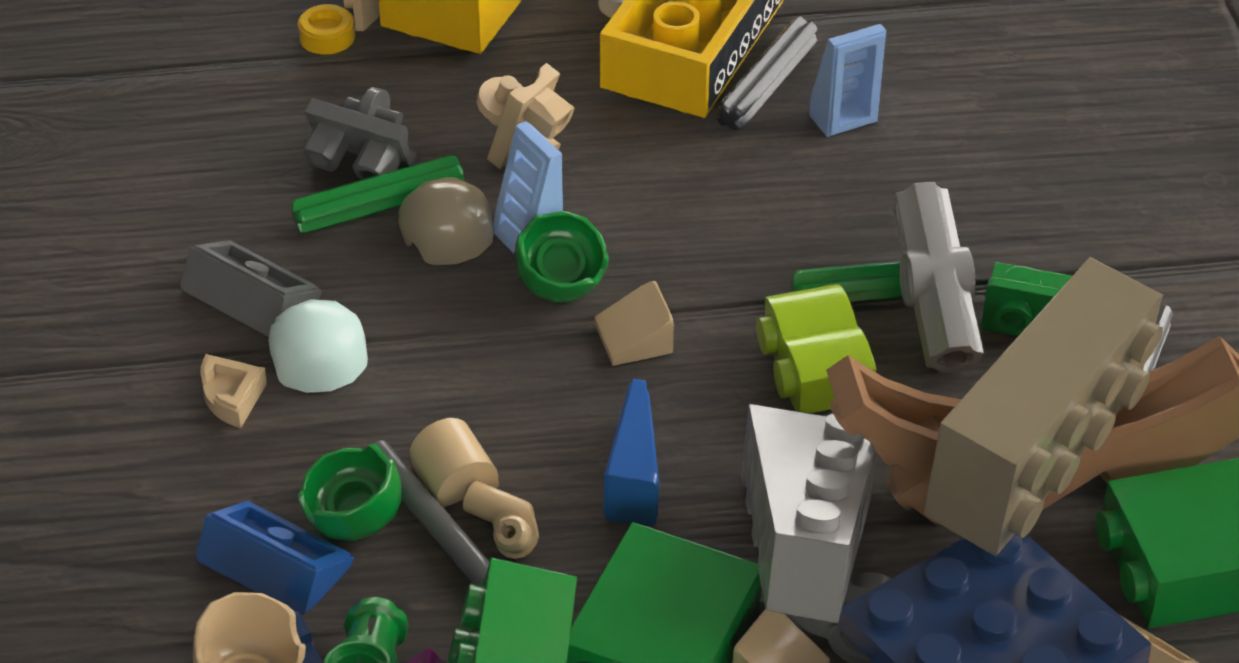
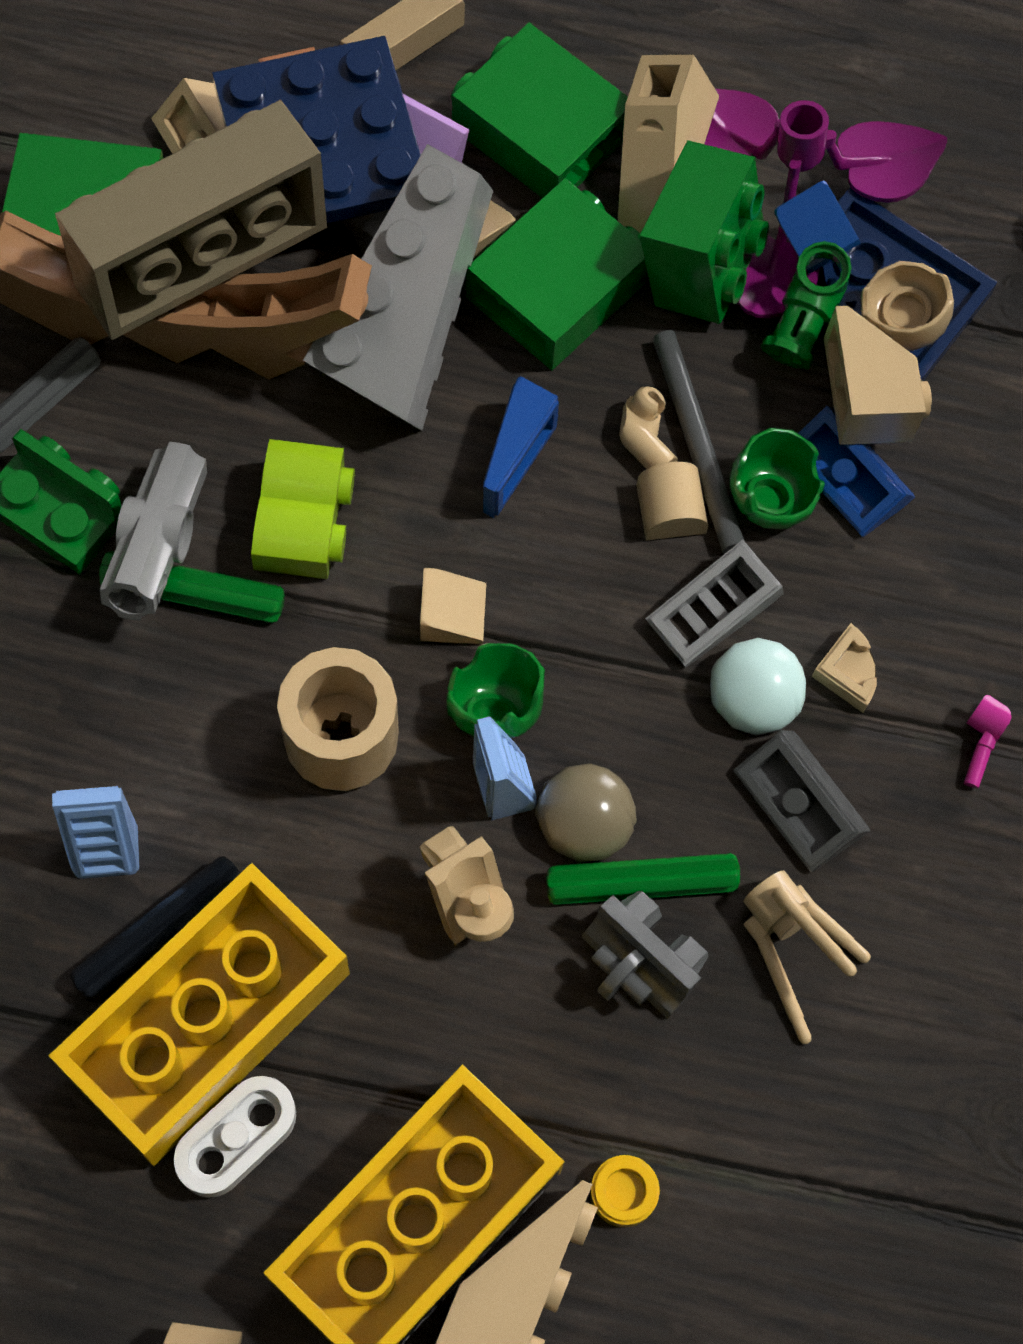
camera: 165 degrees left, 25 degrees up
none -> tan piece [277,647,399,791]
none -> light grey slope [645,539,784,668]
none -> tan plant [743,870,871,1045]
none -> tan slope [824,306,932,445]
none -> dark pink hand [964,695,1011,788]

